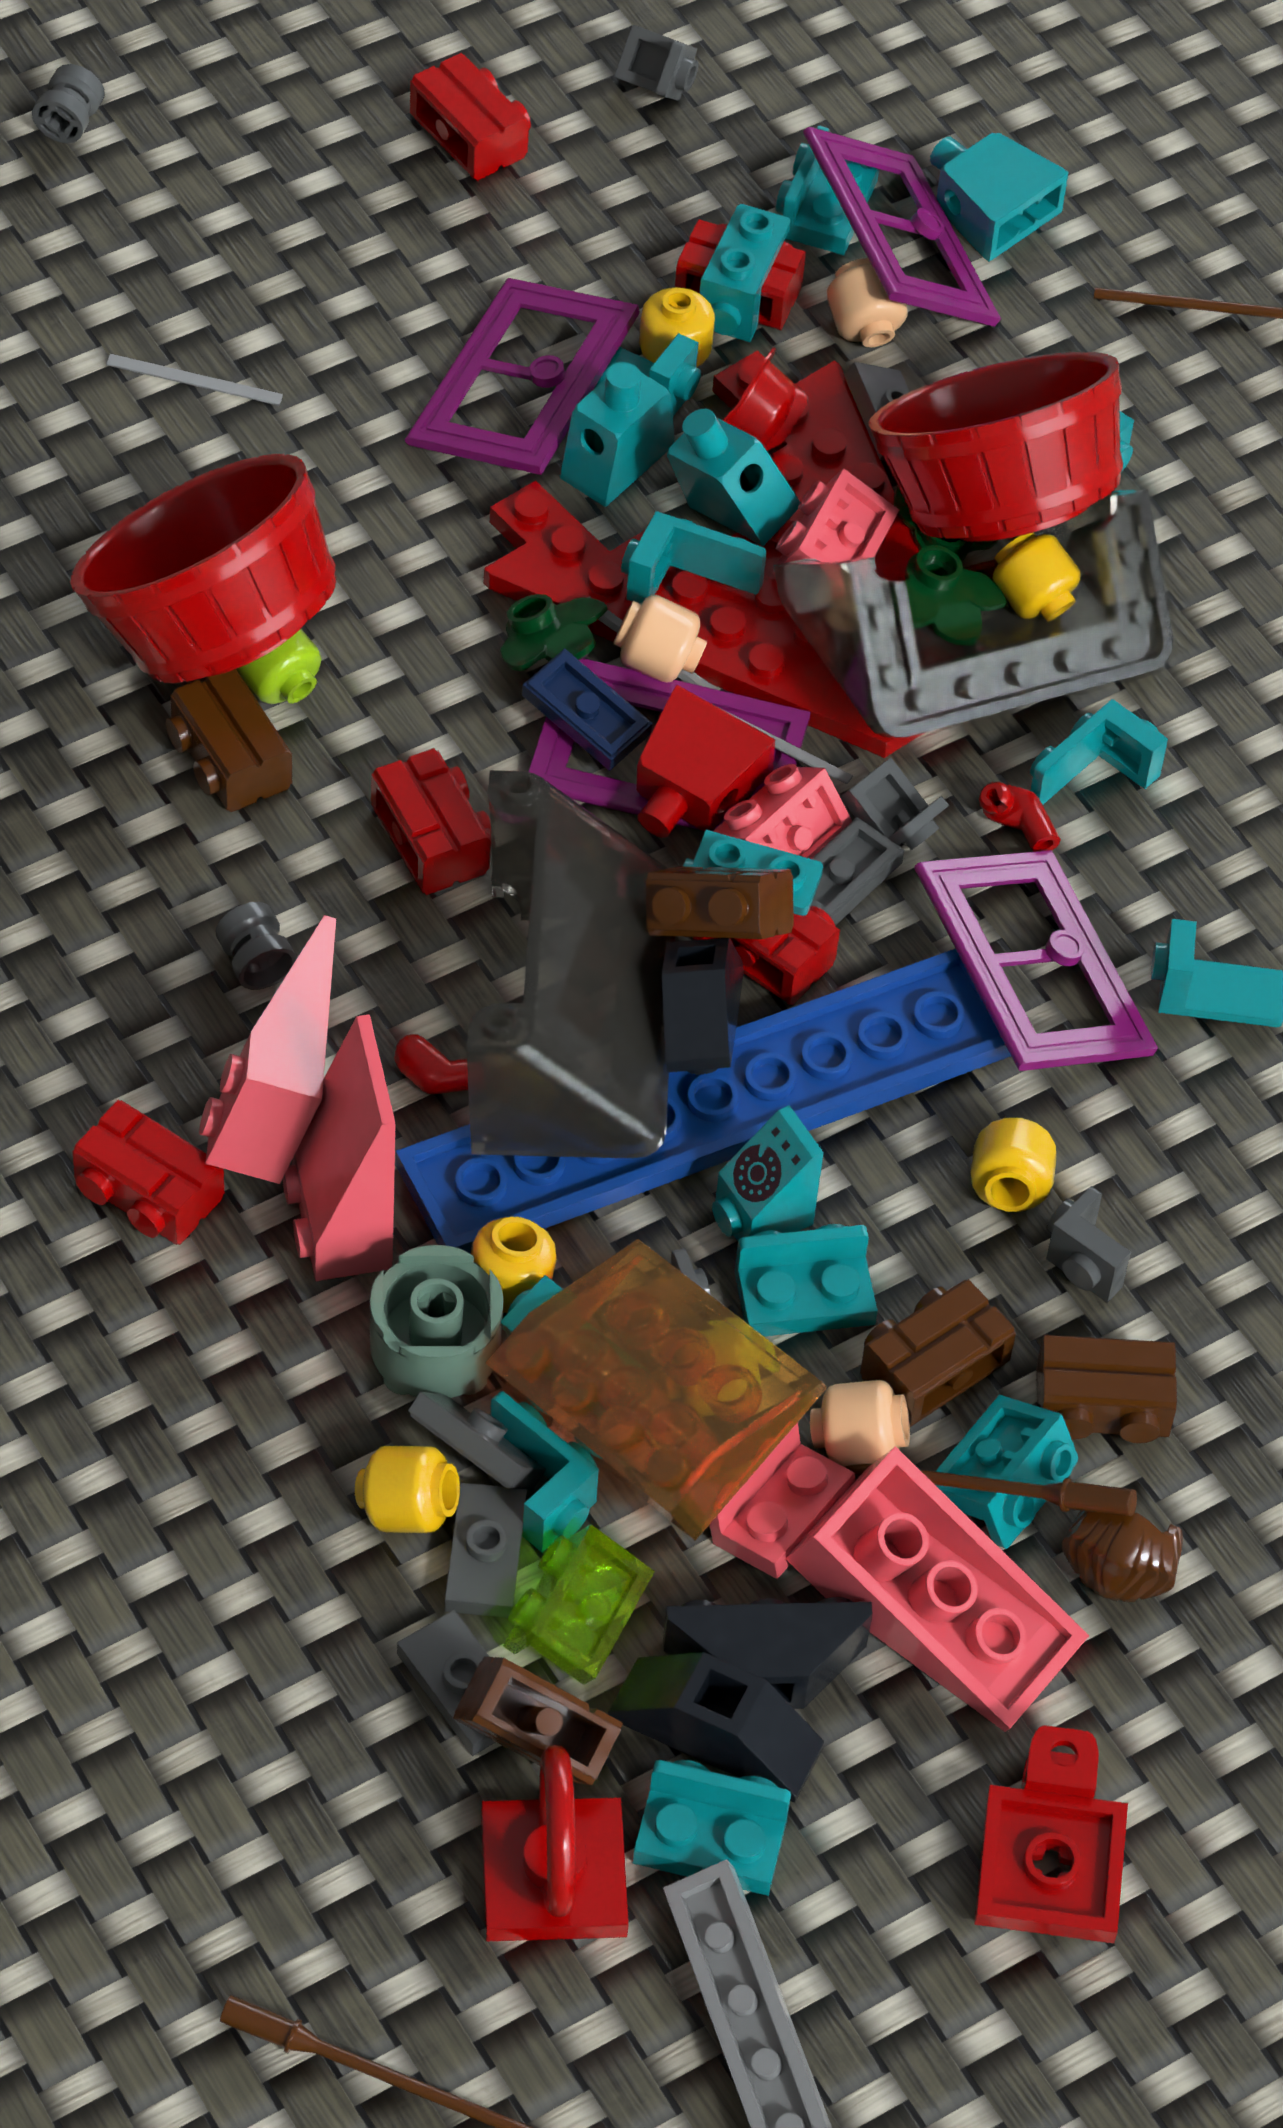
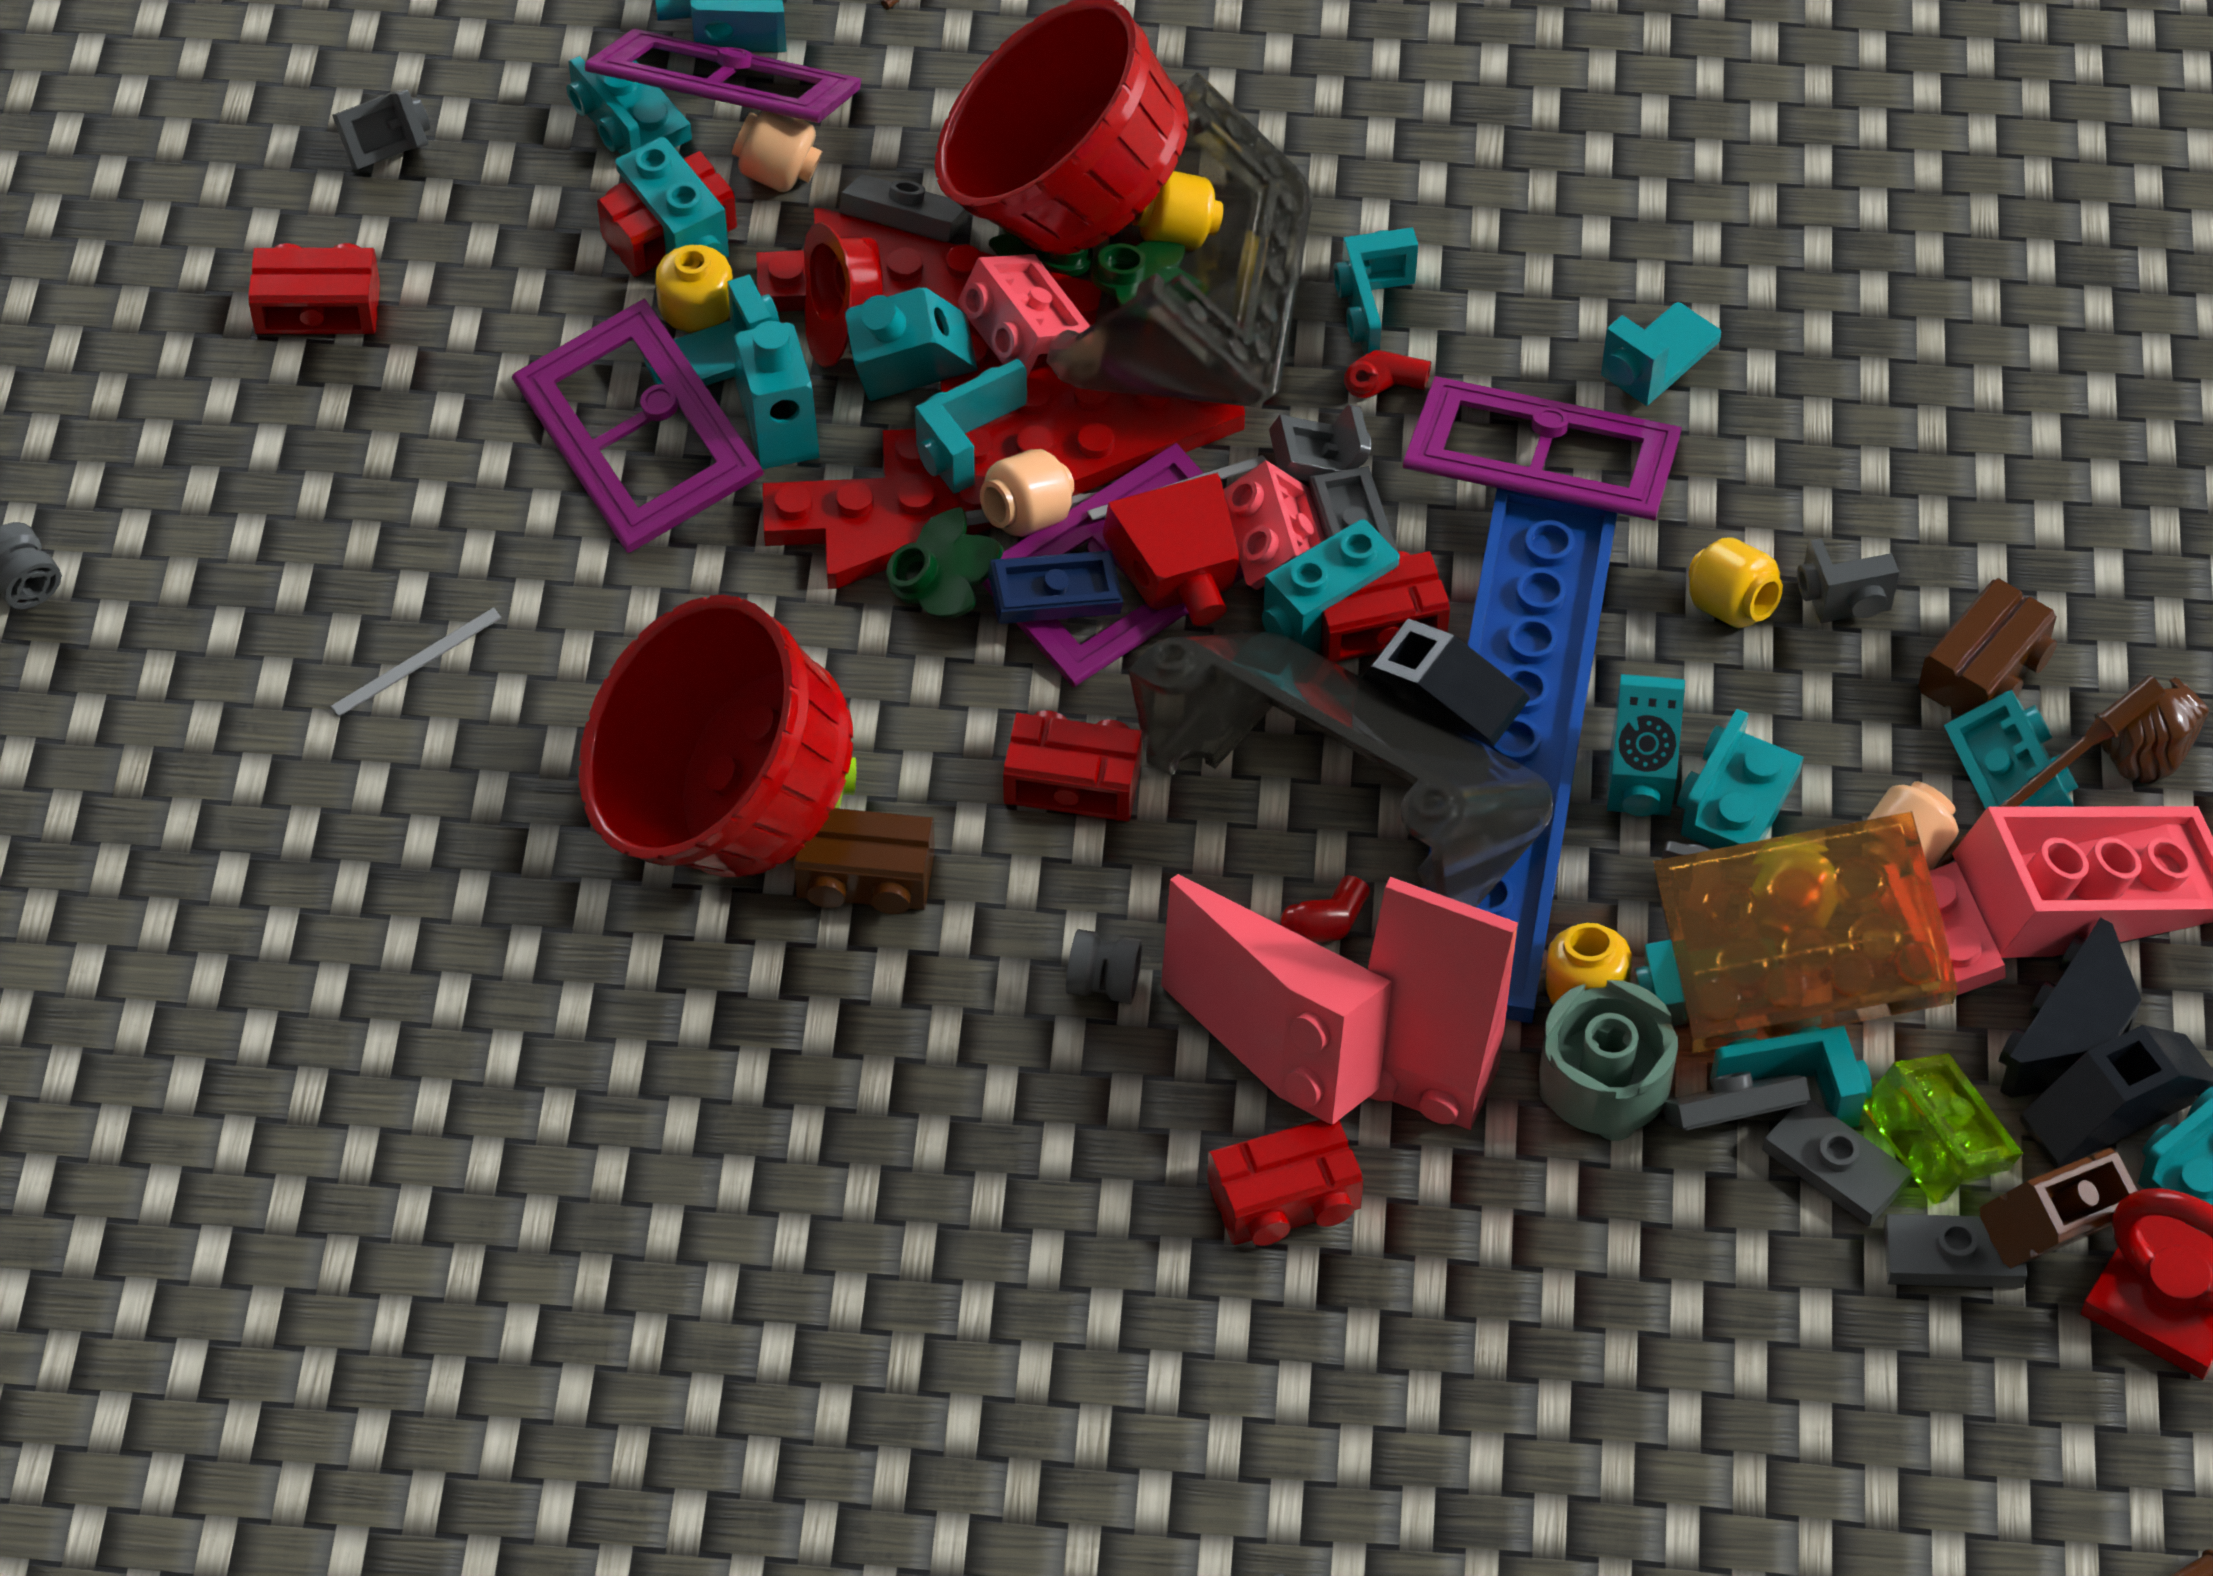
camera: 50 degrees left, 0 degrees up
yellow head [355,1446,460,1533] -> none
reddish brown brick [646,866,794,939] -> none
reddish brown brick [860,1279,1016,1427] -> none

